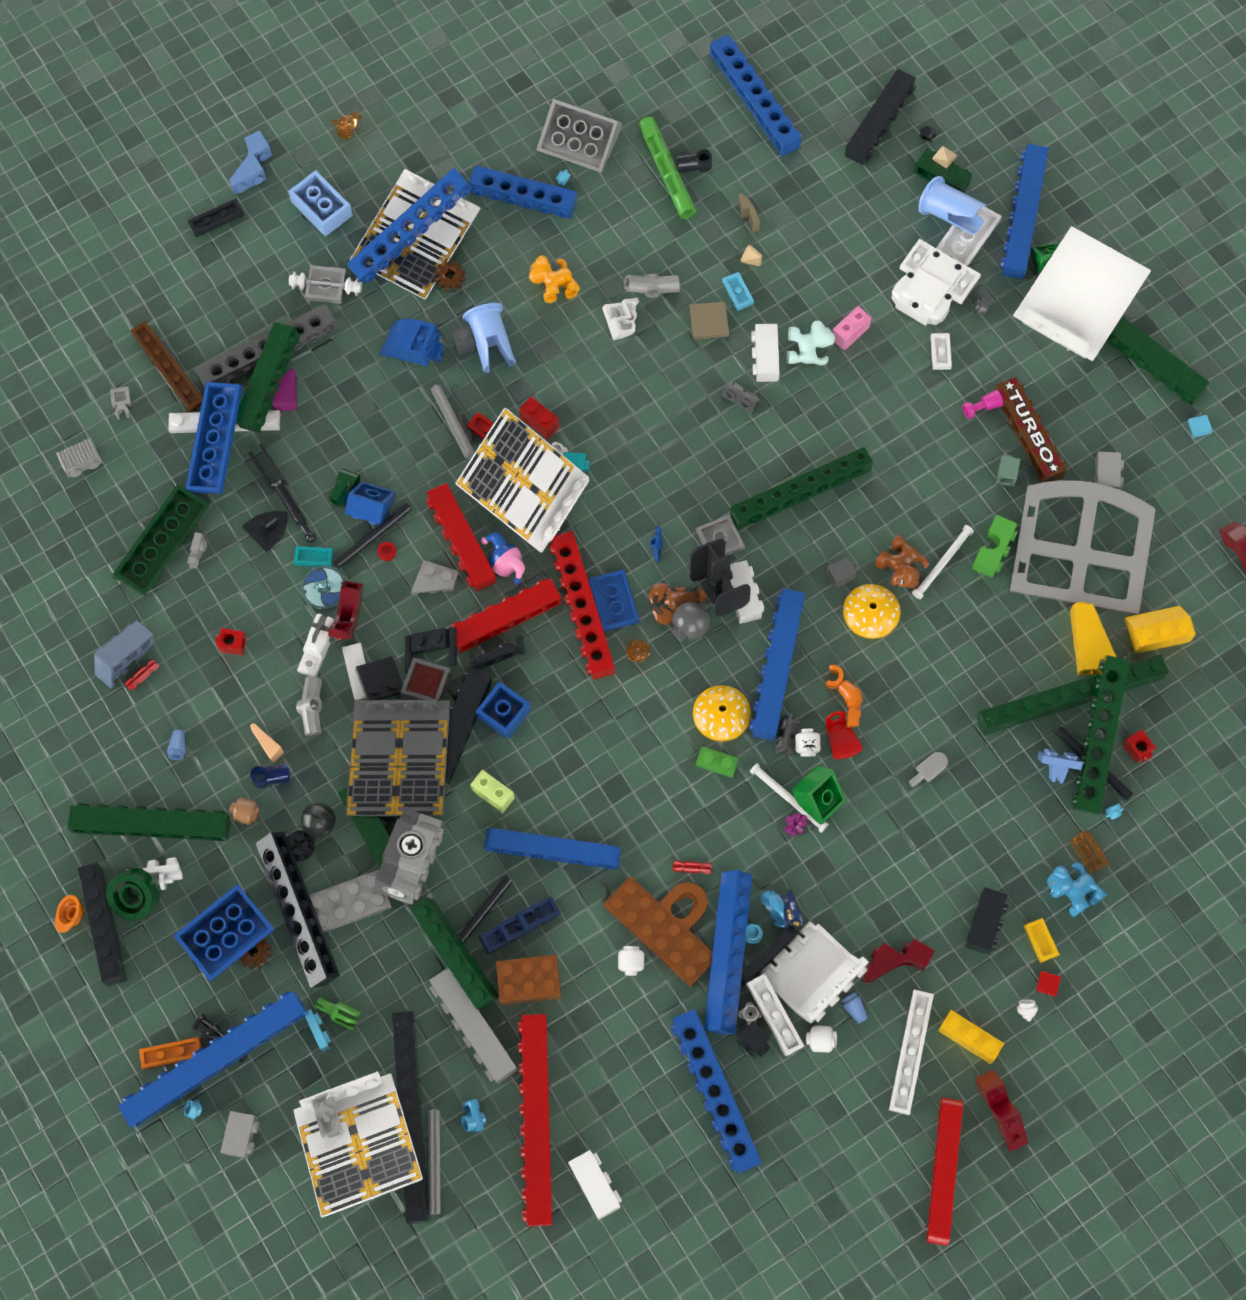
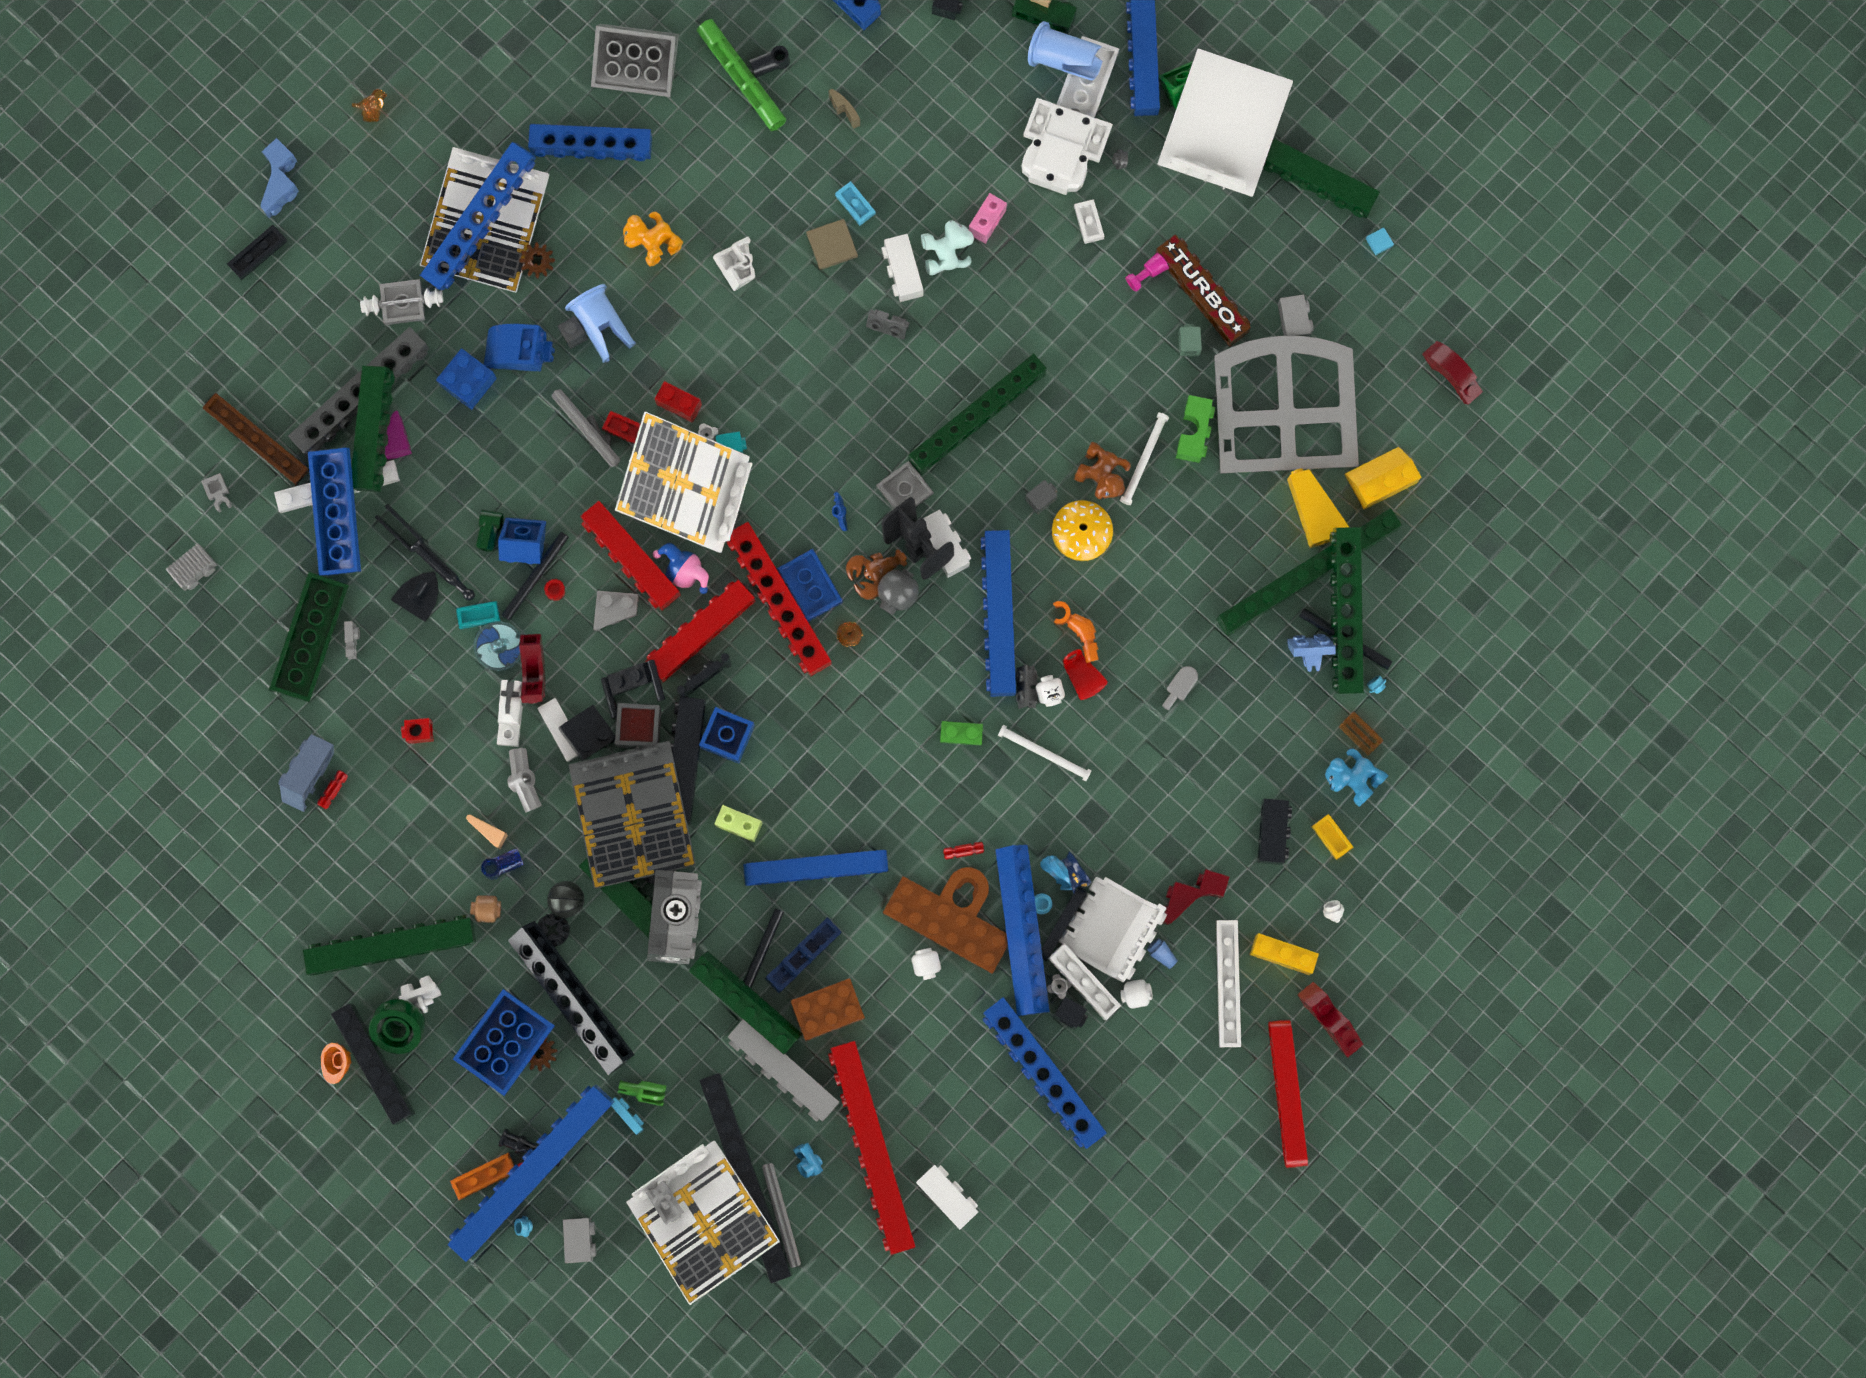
camera: 20 degrees left, 10 degrees up
medium blue cone [167,730,186,760] -> none
light blue brick [288,170,353,237] -> none
light grey plate [309,870,392,933] -> none
medium azure plate [556,169,571,187] -> none
light grey piece [624,274,680,298] -> none
yellow dish [693,685,751,742] -> none
tan slope [740,245,762,266] -> none
magenta plant [785,813,807,837] -> none
green slope [792,766,847,824] -> none
red tile [1036,971,1061,997] -> none
red brick [1122,729,1156,764] -> none
none -> blue brick [436,348,497,410]

